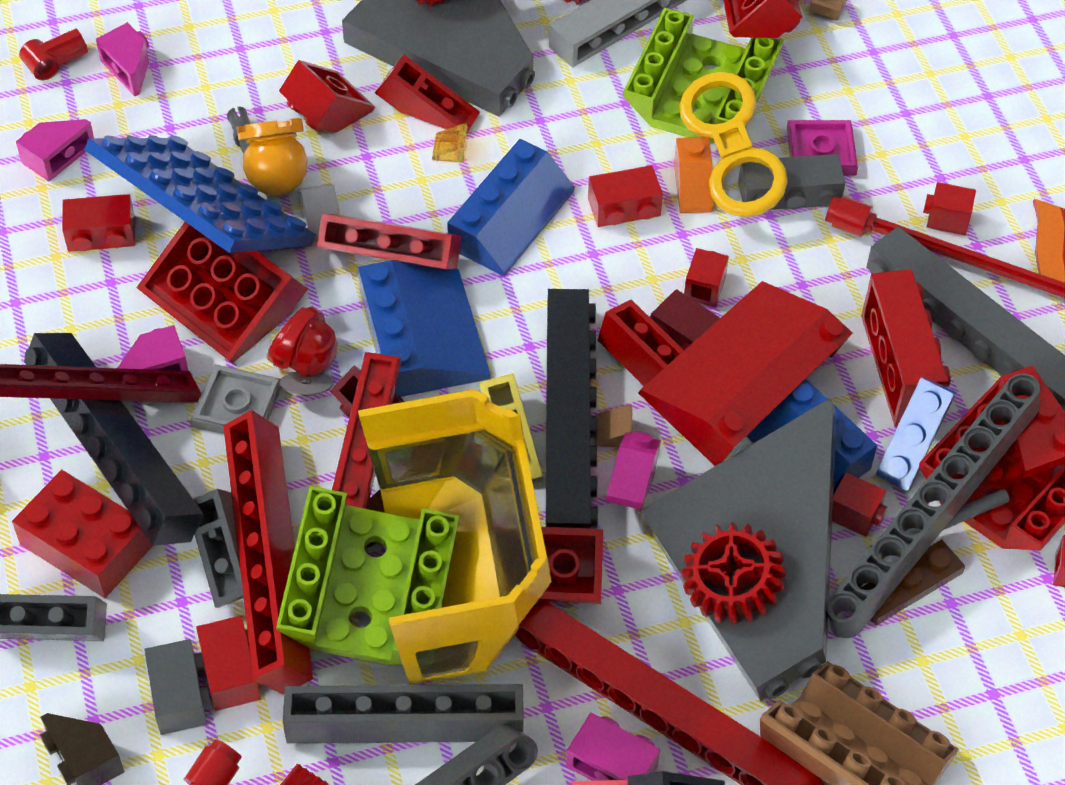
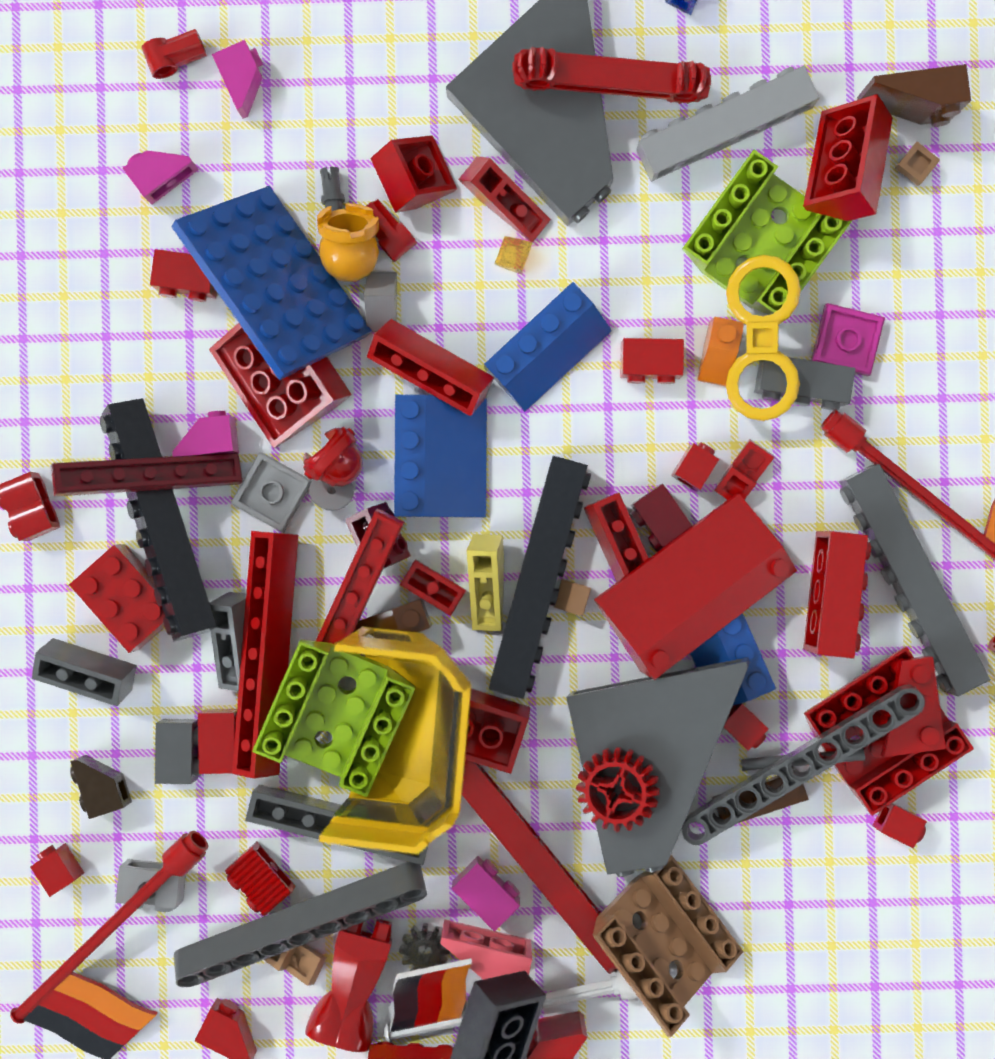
camera: 15 degrees right, 35 degrees up
dark pink slope [605,432,661,510] -> none
plate [875,377,957,491] -> none
red brick [923,182,976,236] -> none
none -> red piece [366,199,417,263]
none -> red slope [714,439,775,500]

